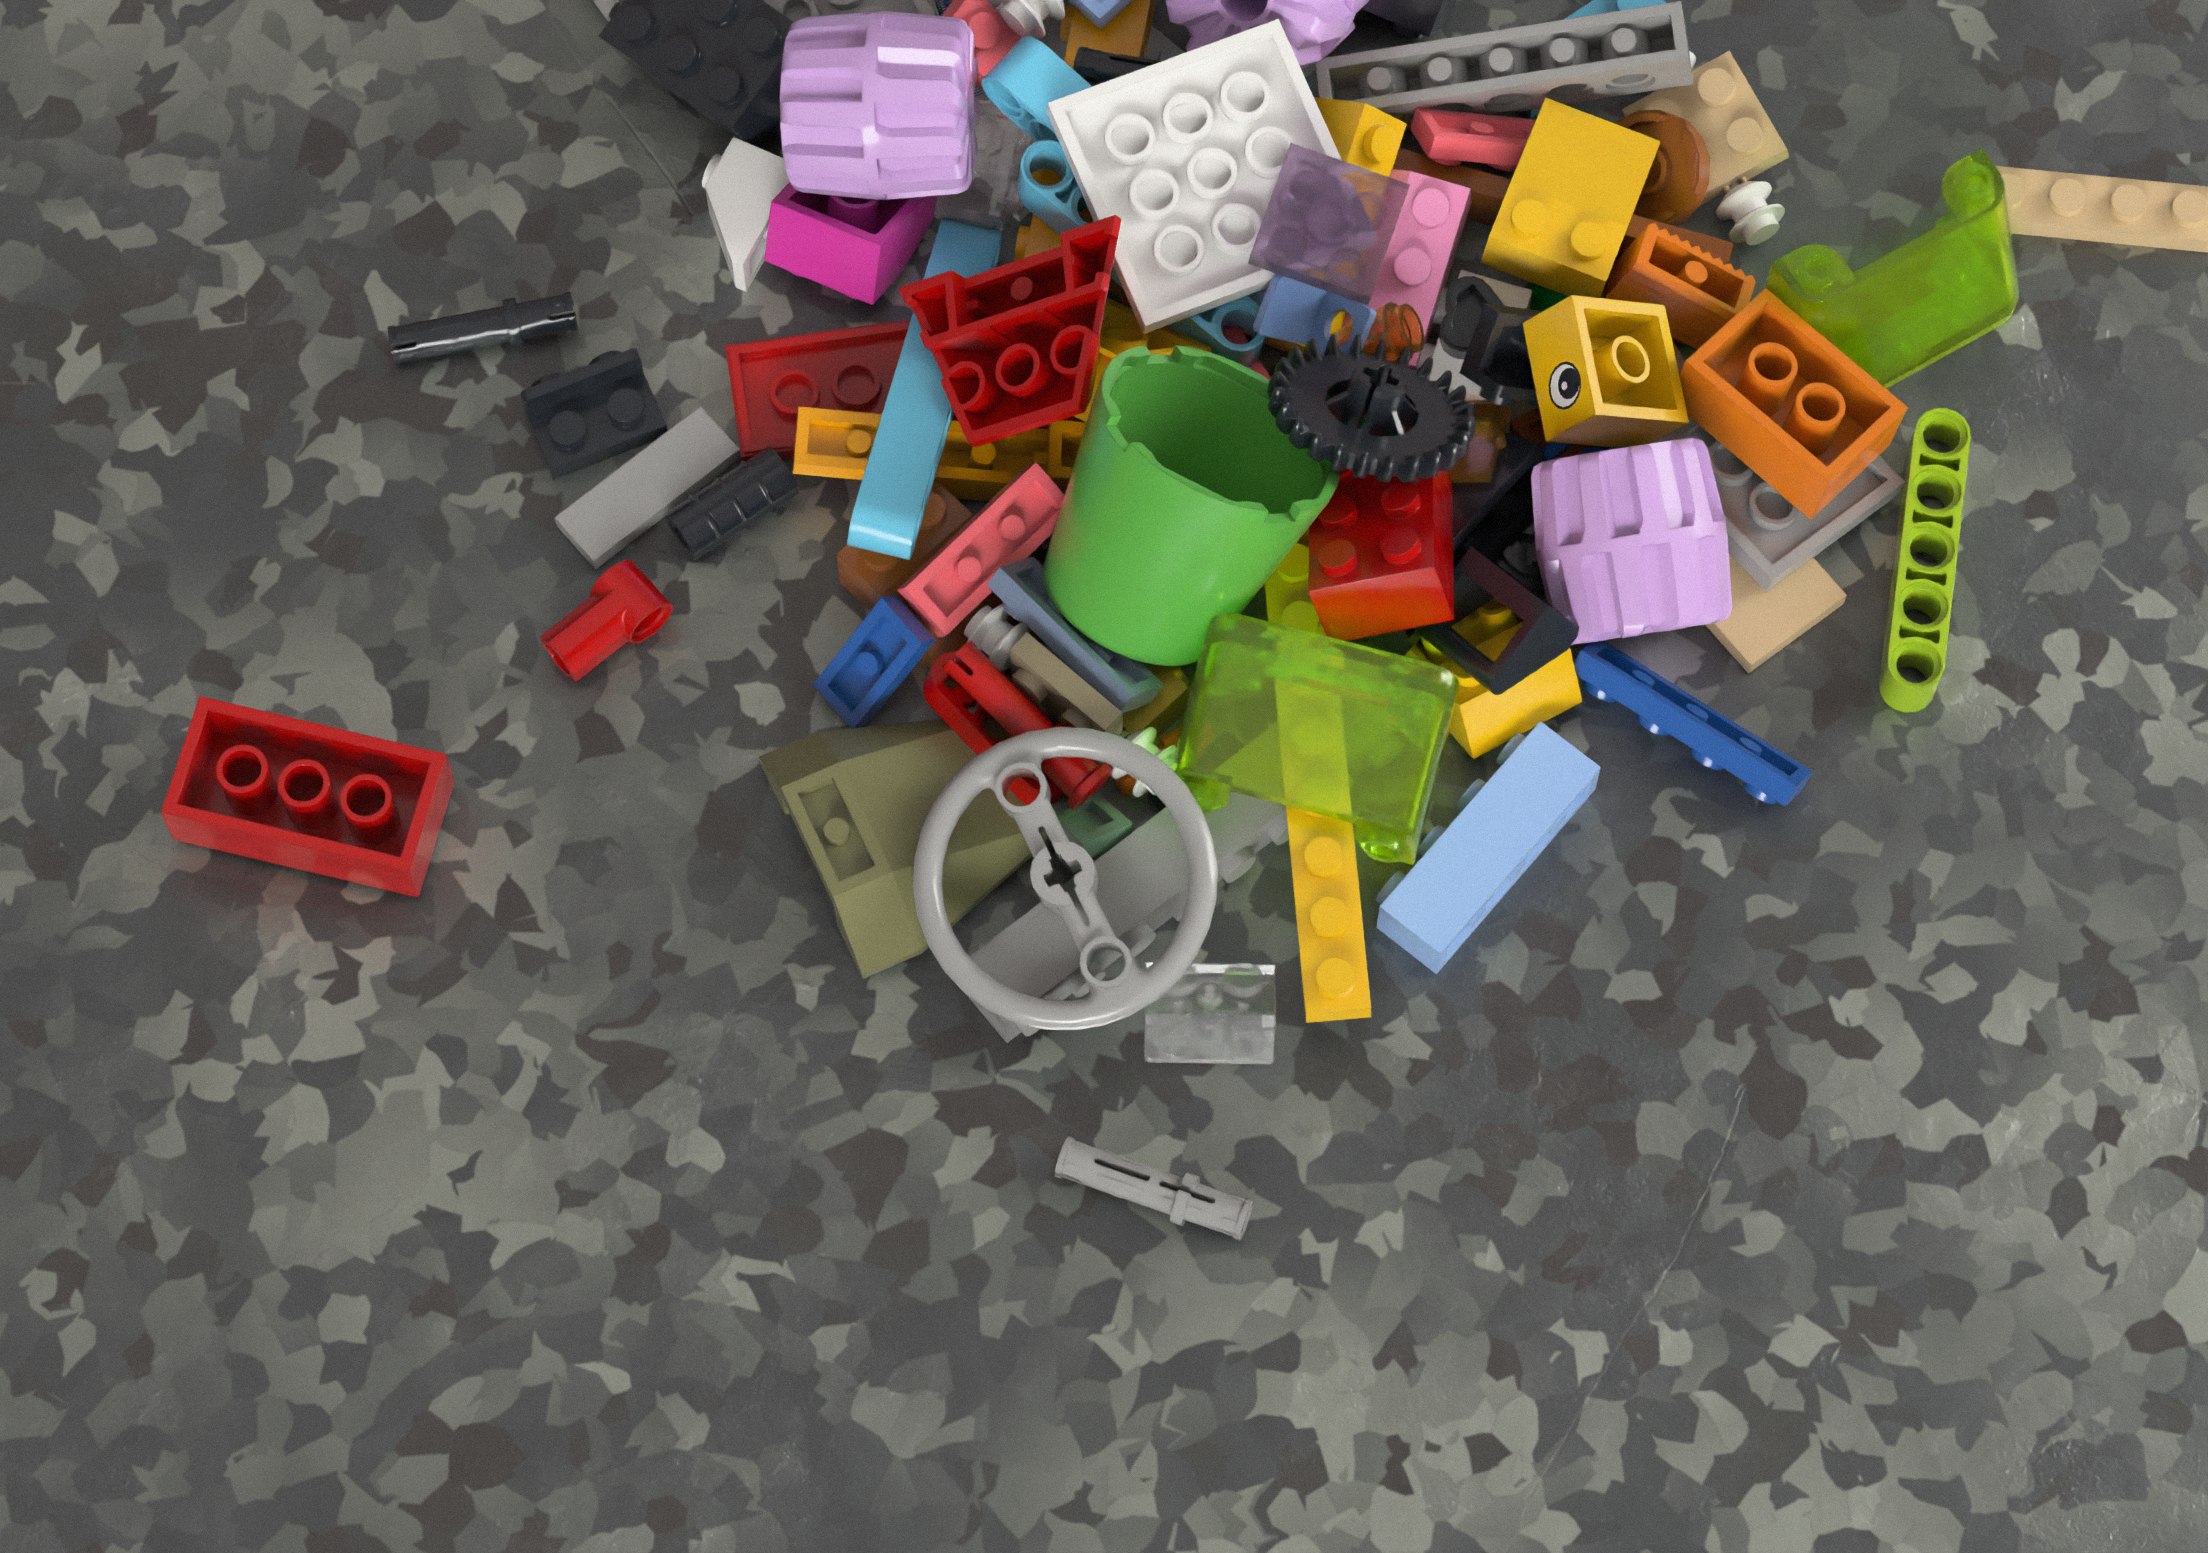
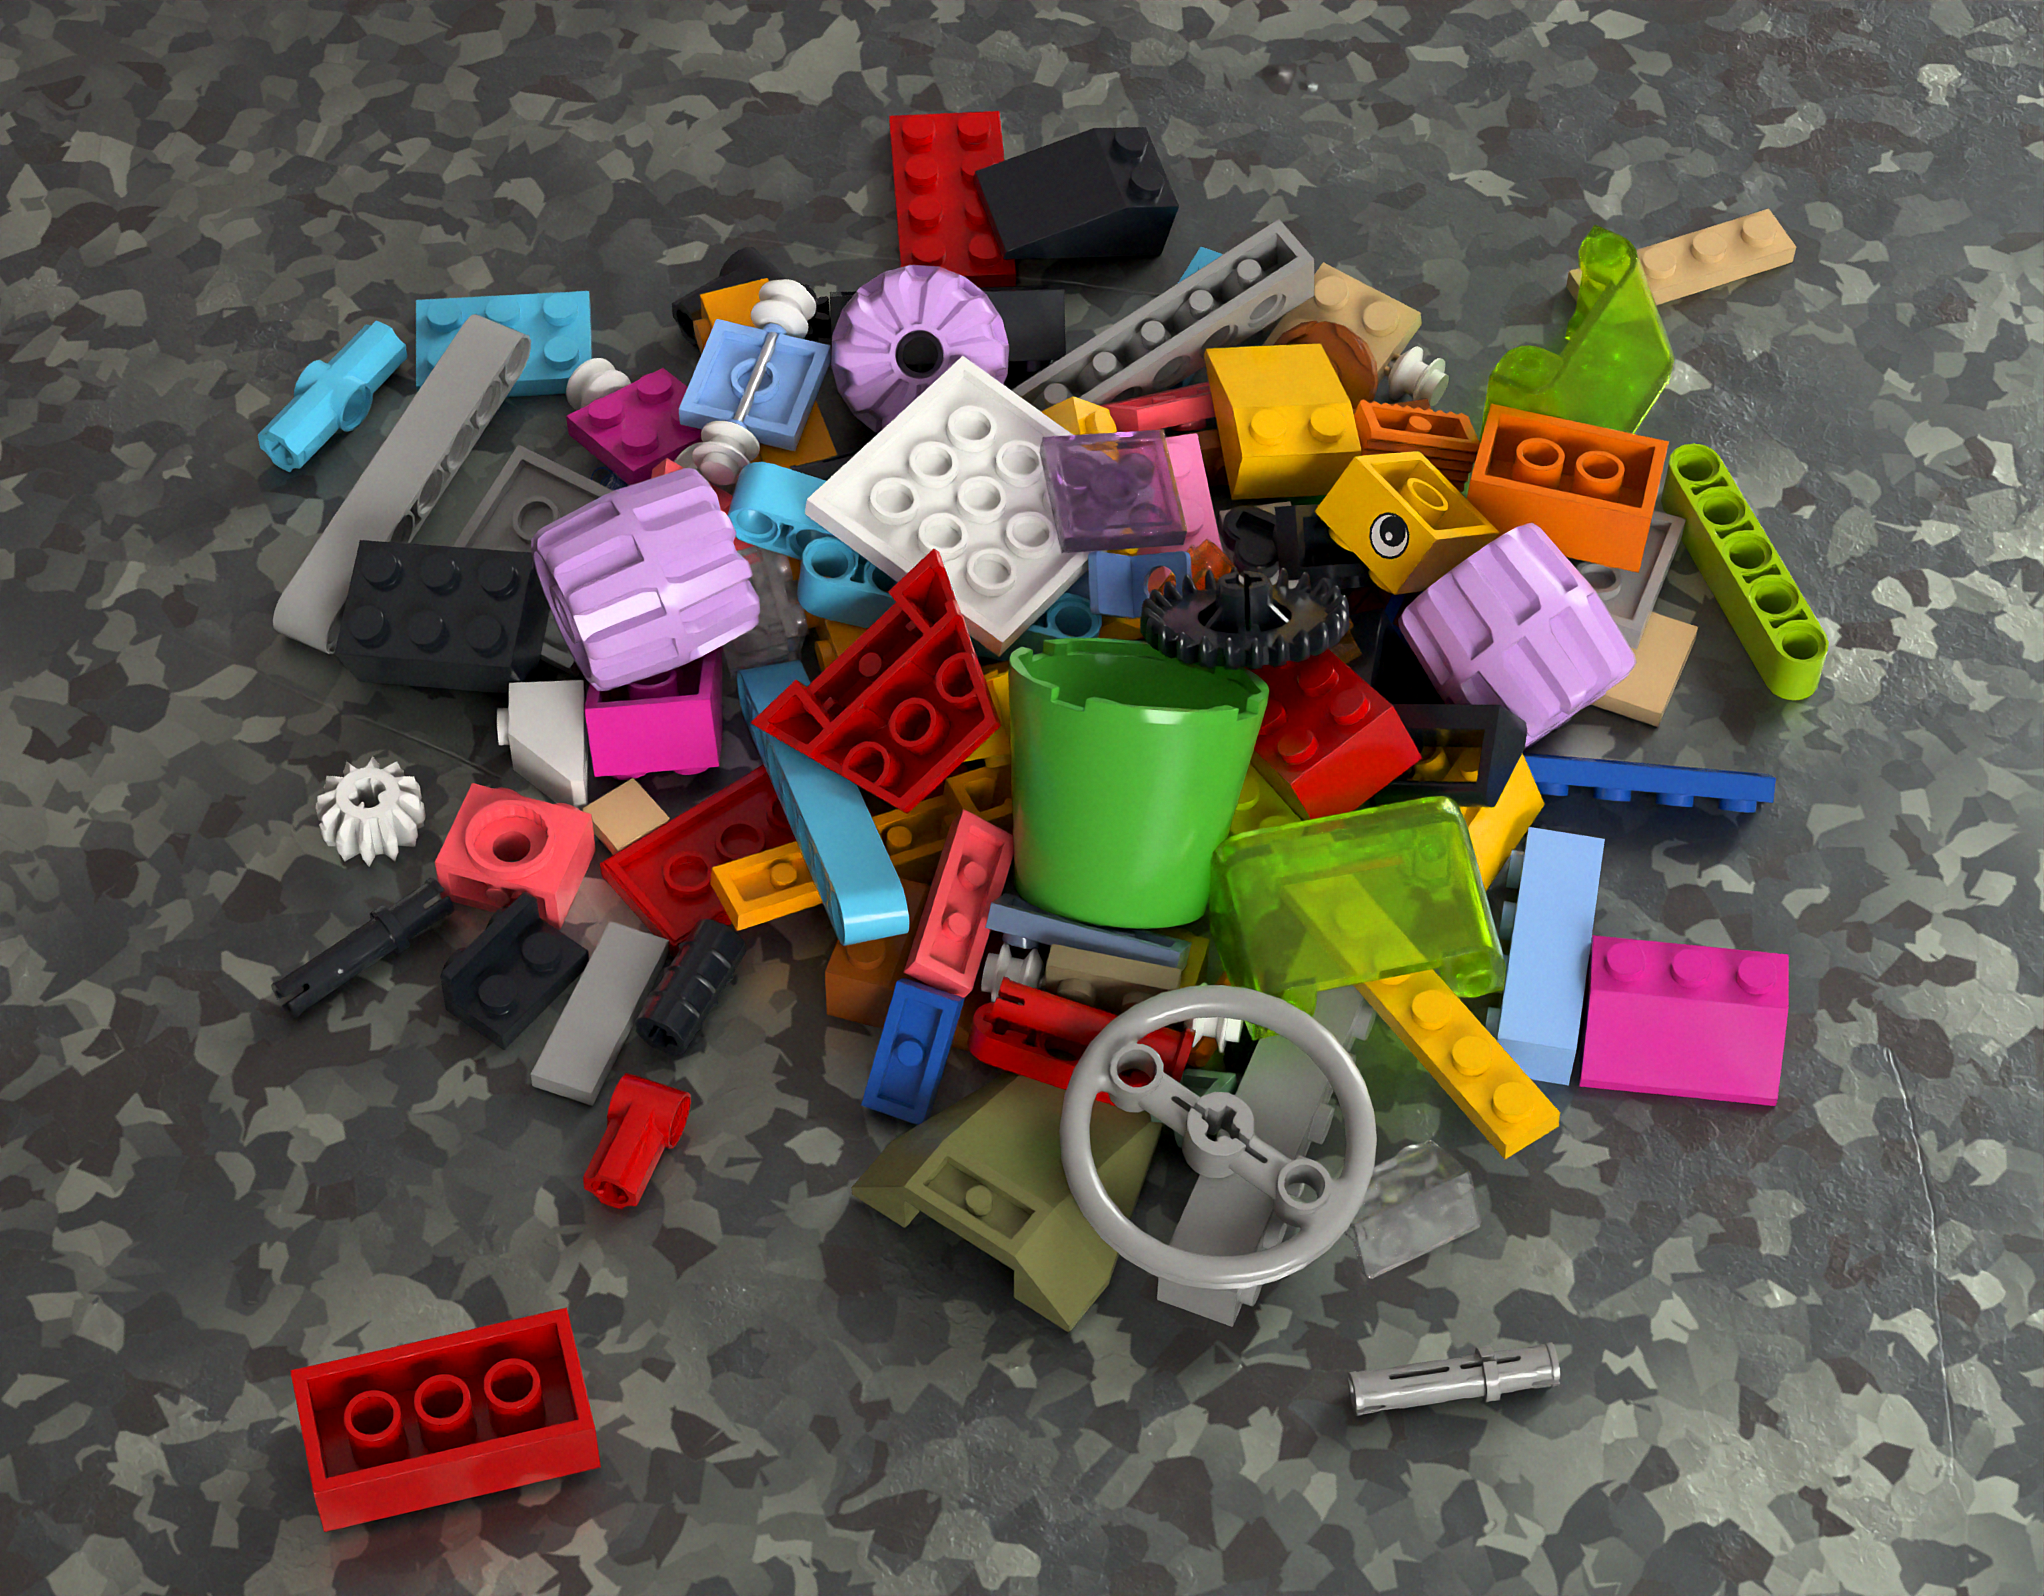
camera: 30 degrees left, 15 degrees down
none -> white gear [316,756,426,867]
none -> coral brick [435,783,596,930]
none -> tan tile [582,778,670,855]
none -> dark pink slope [1579,935,1789,1106]

